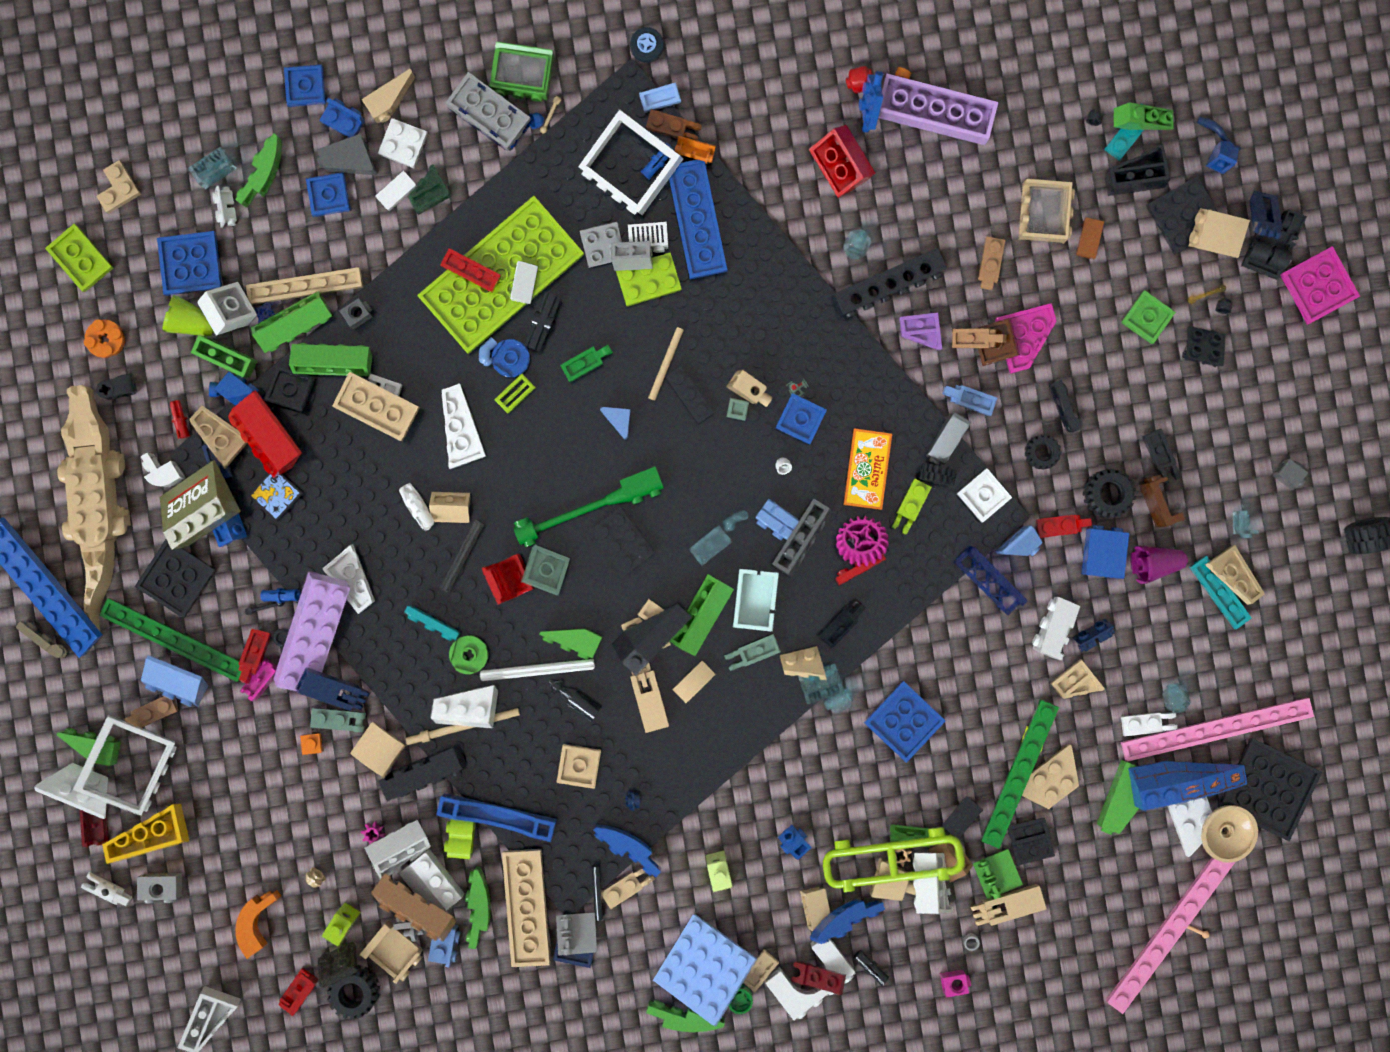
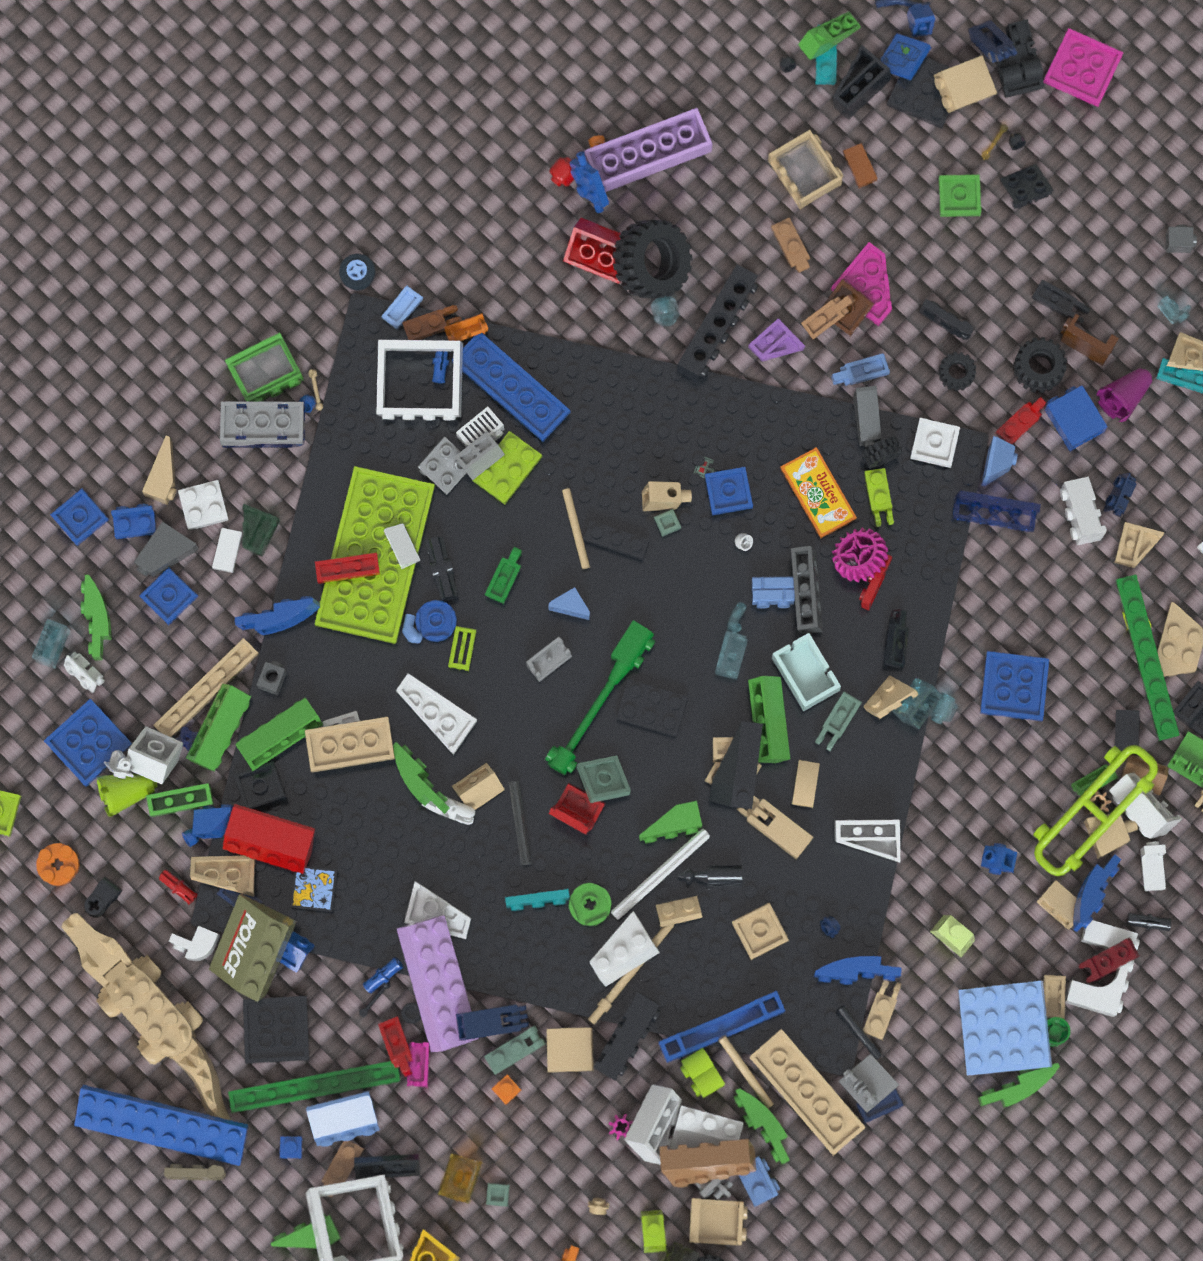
camera: 35 degrees left, 10 degrees down
none -> white hinge [104,750,133,779]
none -> blue slope [235,596,320,635]
none -> blue plate [280,1137,302,1159]
none -> black plate [354,1154,420,1179]
none -> bright green slope [393,742,450,814]
none -> clear yellow slope [438,1153,483,1205]
none -> sand green tile [486,1183,510,1207]
none -> light grey hinge [526,637,572,682]
none -> black tyre [613,220,692,298]
none -> tan plate [656,896,702,927]
none -> tan bar [718,1035,773,1108]
none -> white wedge [834,819,900,862]
none -> blue tile [880,34,931,80]
none -> white bracket [1140,842,1166,891]

